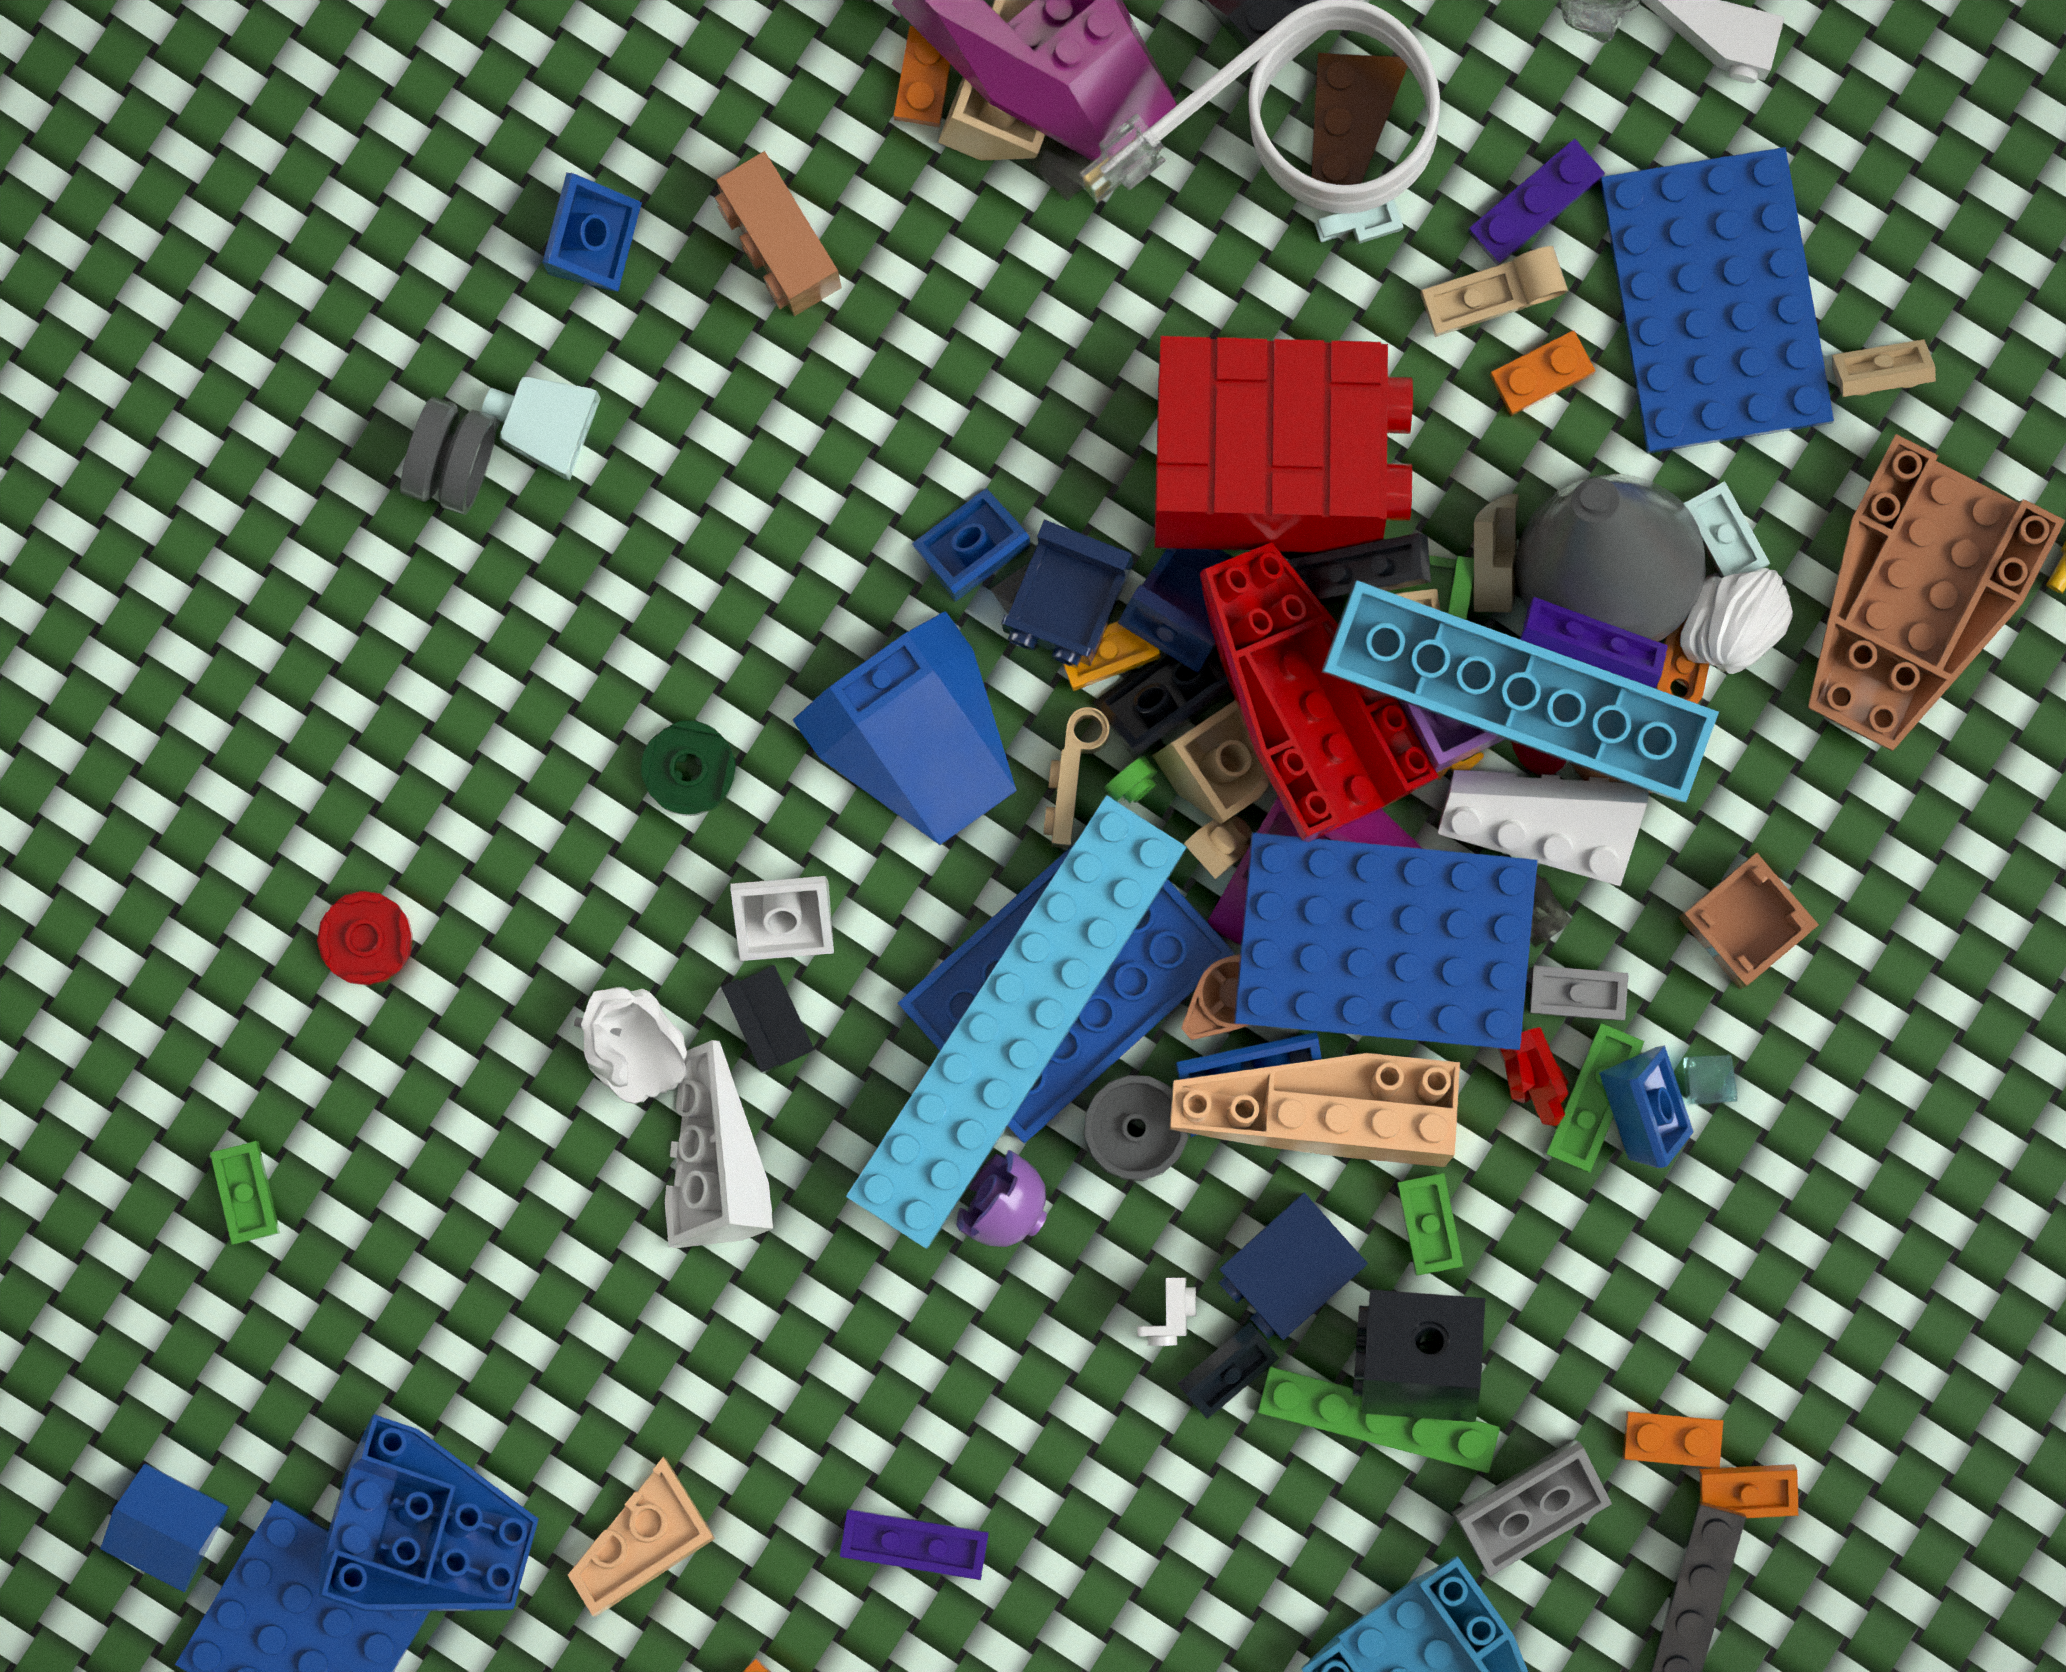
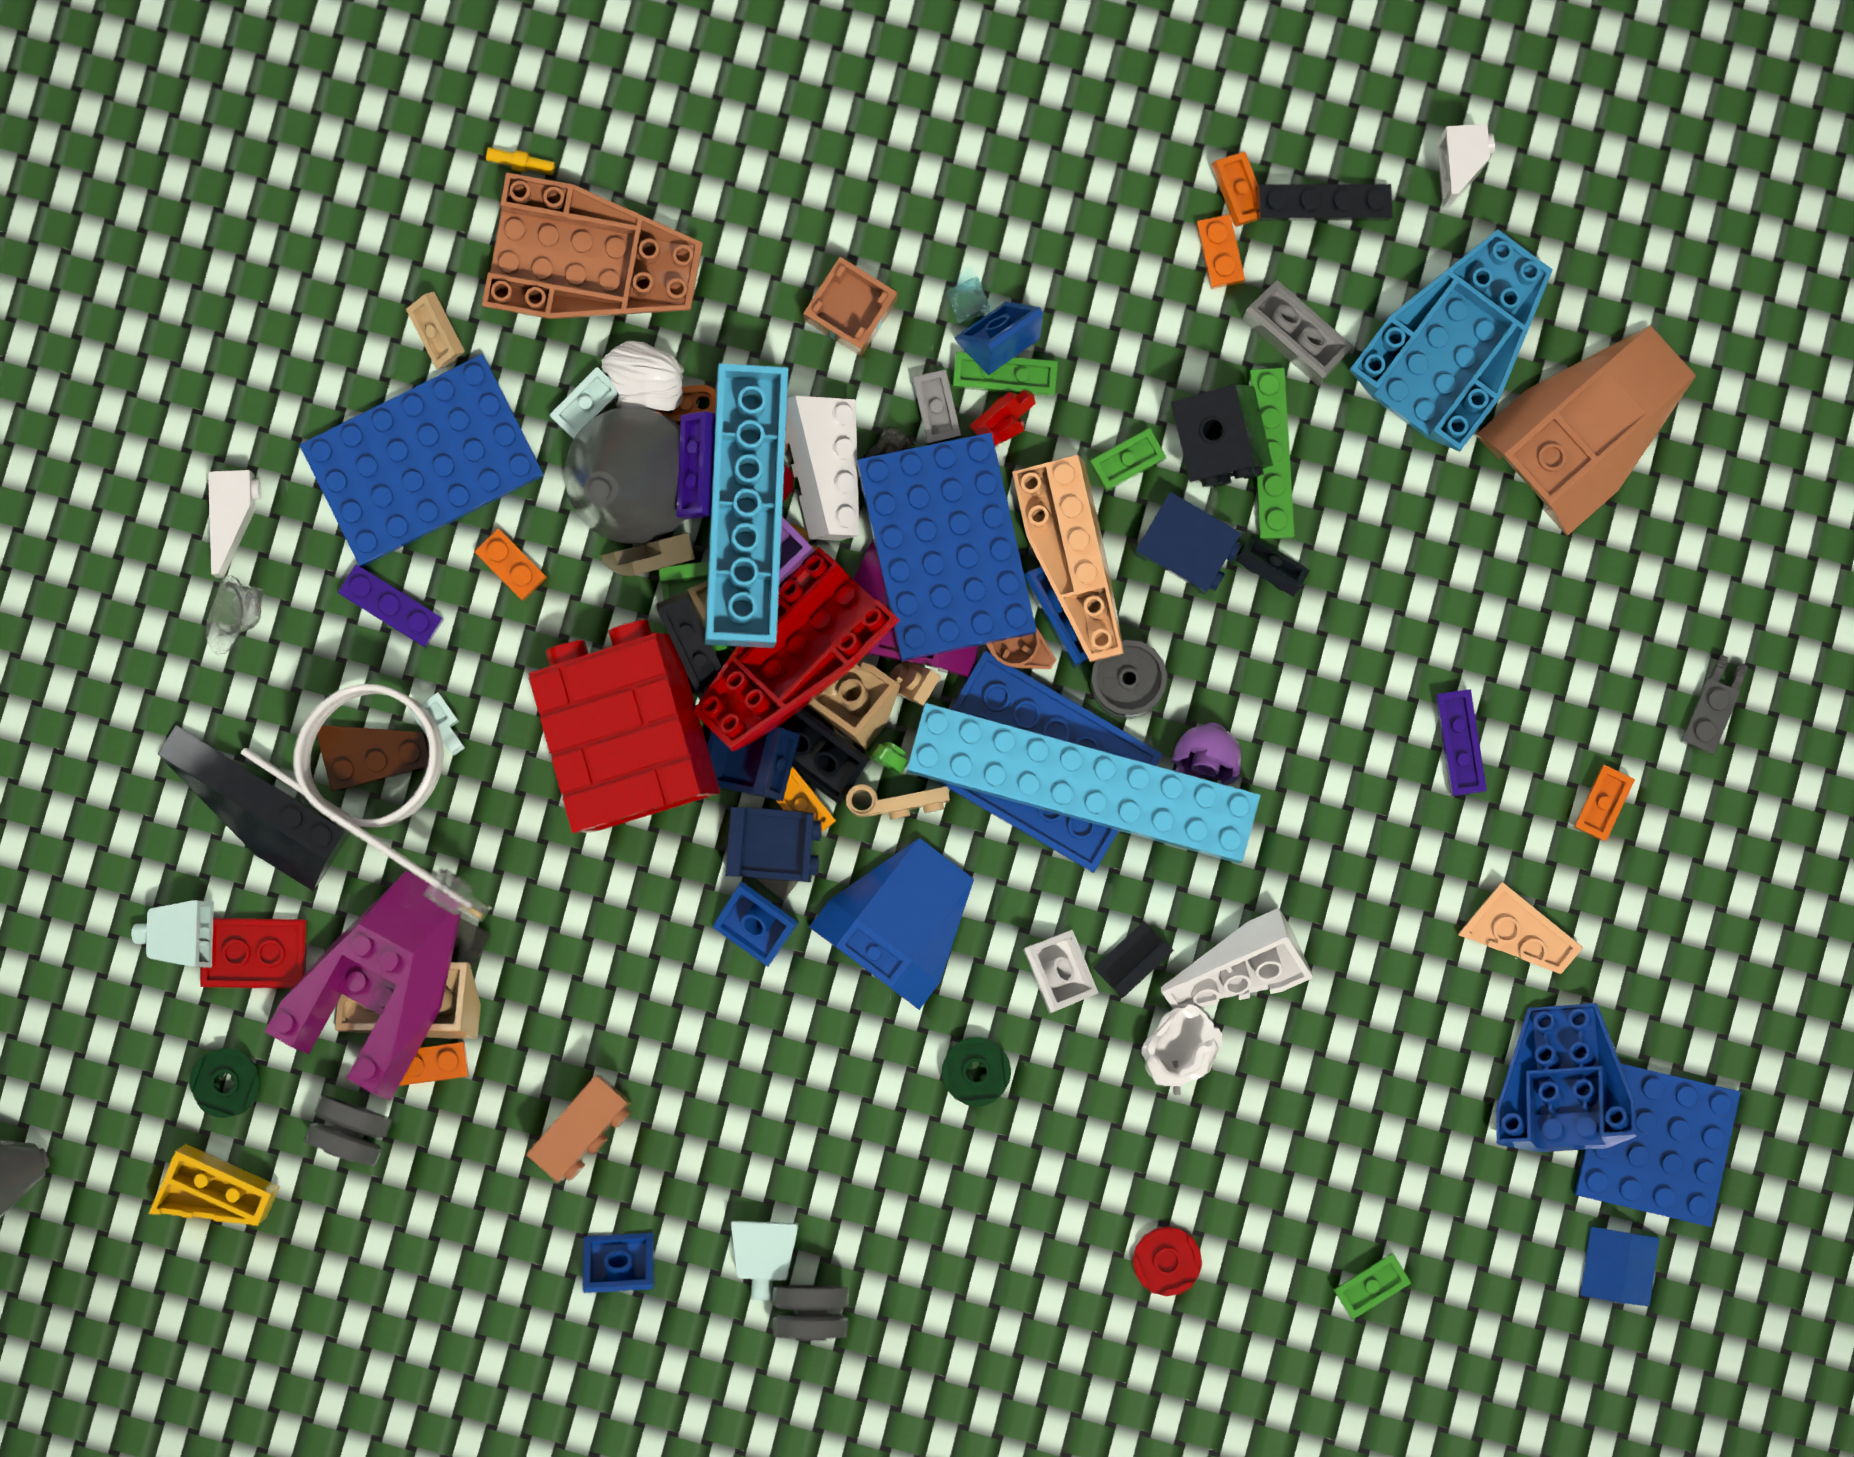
camera: 115 degrees left, 0 degrees up
white bracket [1137,1278,1196,1346] -> none
tan plate [1420,246,1568,337] -> none

